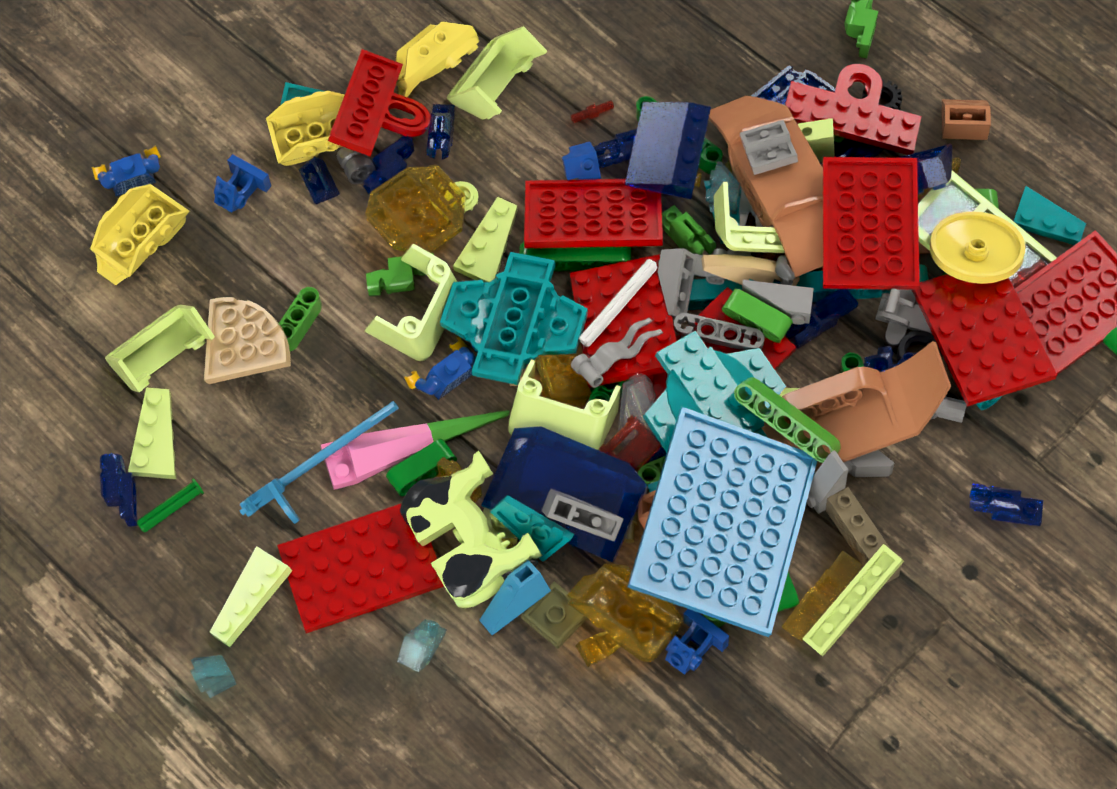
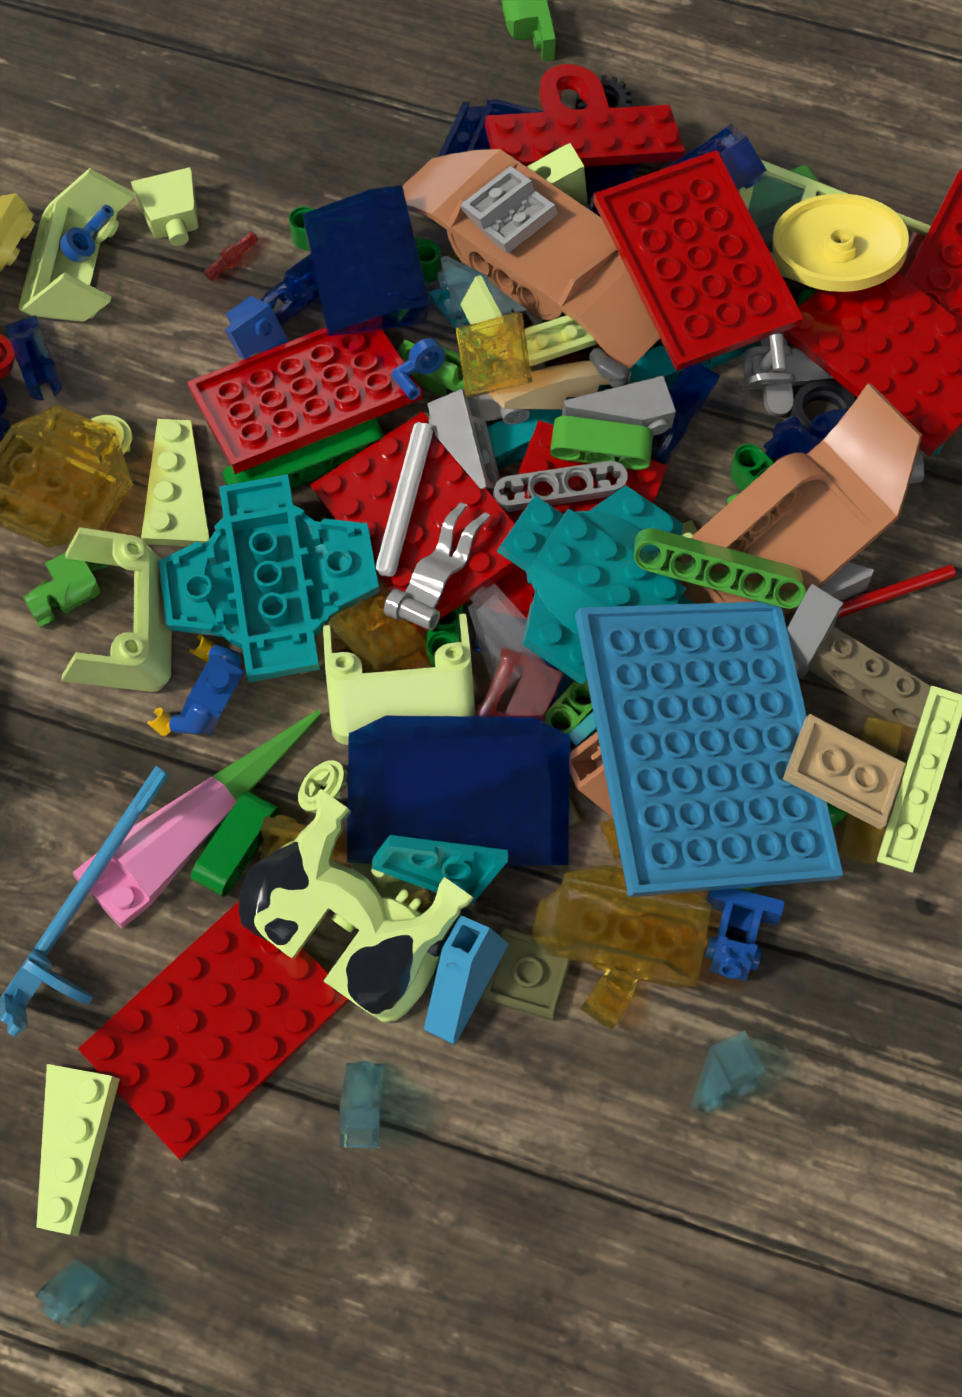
camera: 30 degrees left, 5 degrees up
light grey slope [542,489,623,541] -> none
nougat slope [942,99,991,140] -> none
teal wing [1014,186,1086,245] -> none
none -> blue plate [60,205,114,263]
none -> yellowish green torso [131,167,199,246]
none -> yellowish green gear [298,760,349,813]
none -> blue plate [392,338,445,400]
none -> clear yellow tile [456,312,532,398]
none -> clear light blue slope [690,1030,767,1113]
none -> tan tile [783,714,906,829]
none -> red bar [837,564,956,618]

